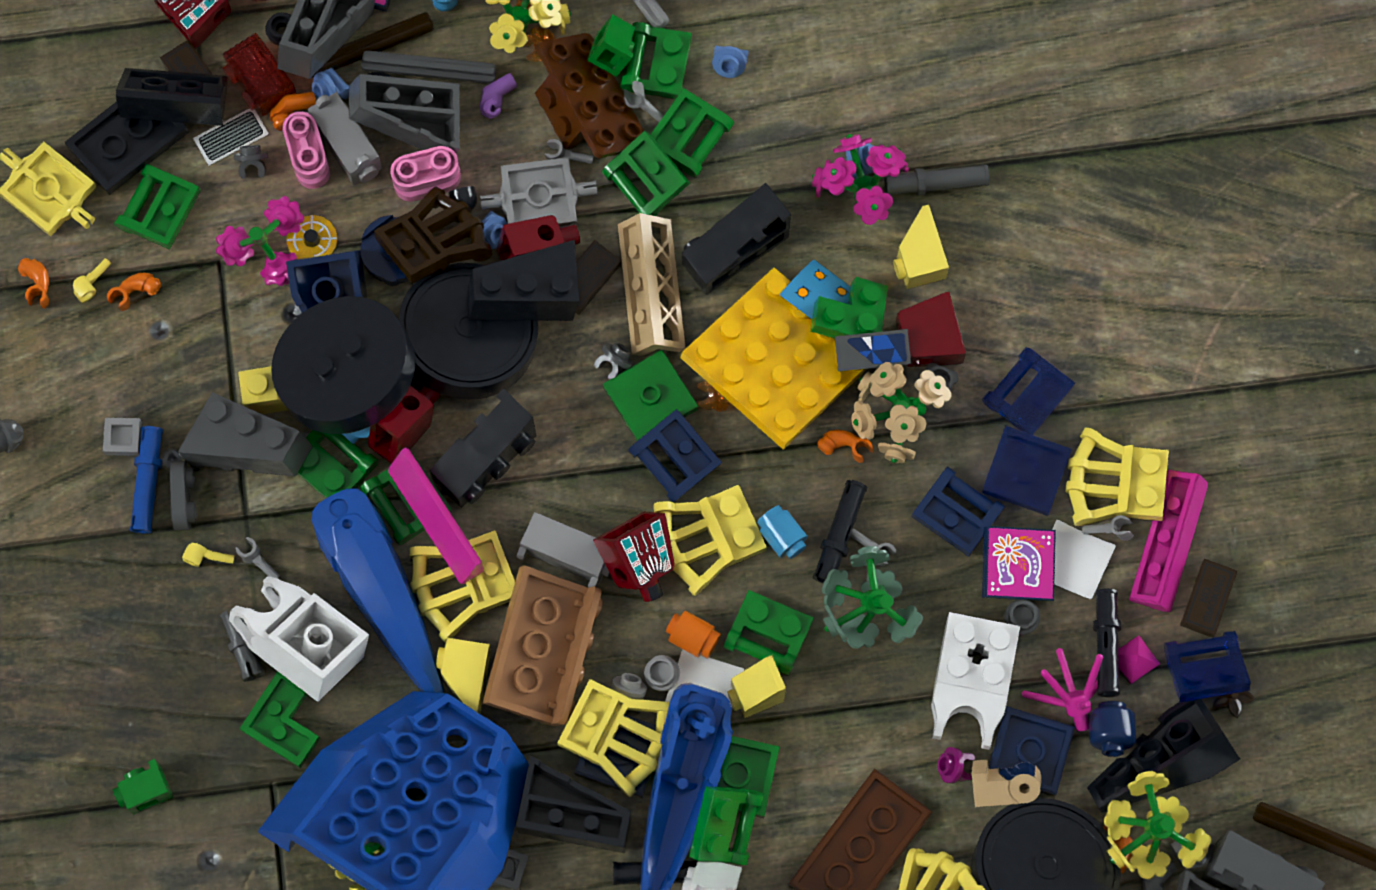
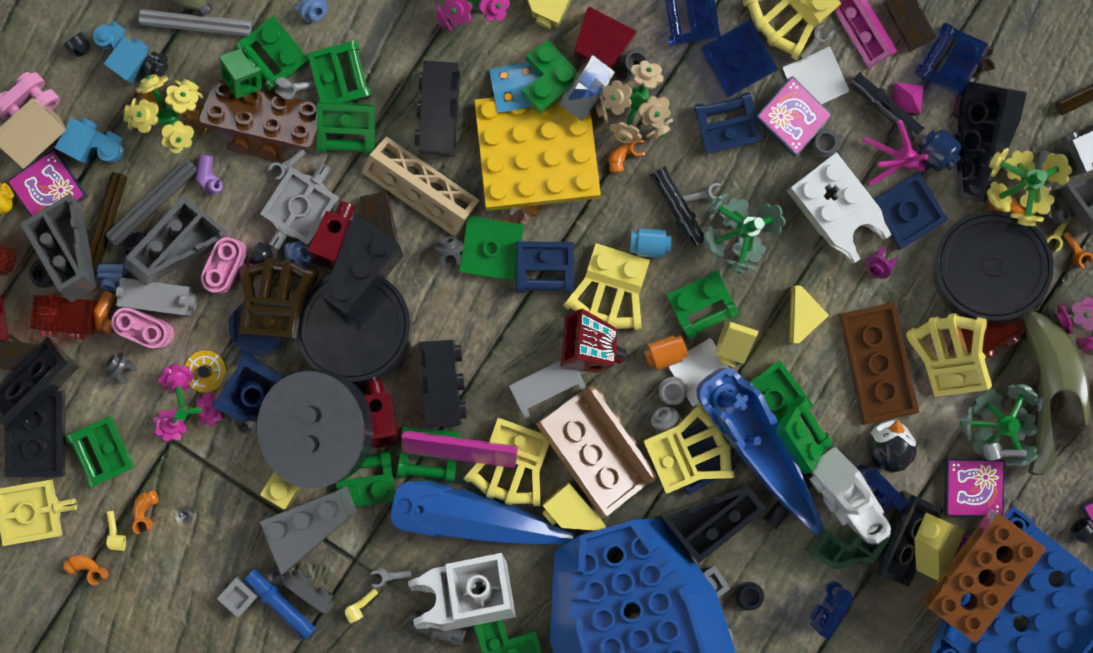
camera: 50 degrees left, 15 degrees up
sticker [193,107,269,166] -> none
tan leg [971,760,1041,807] -> none
none -> light yellow slope [789,286,829,343]

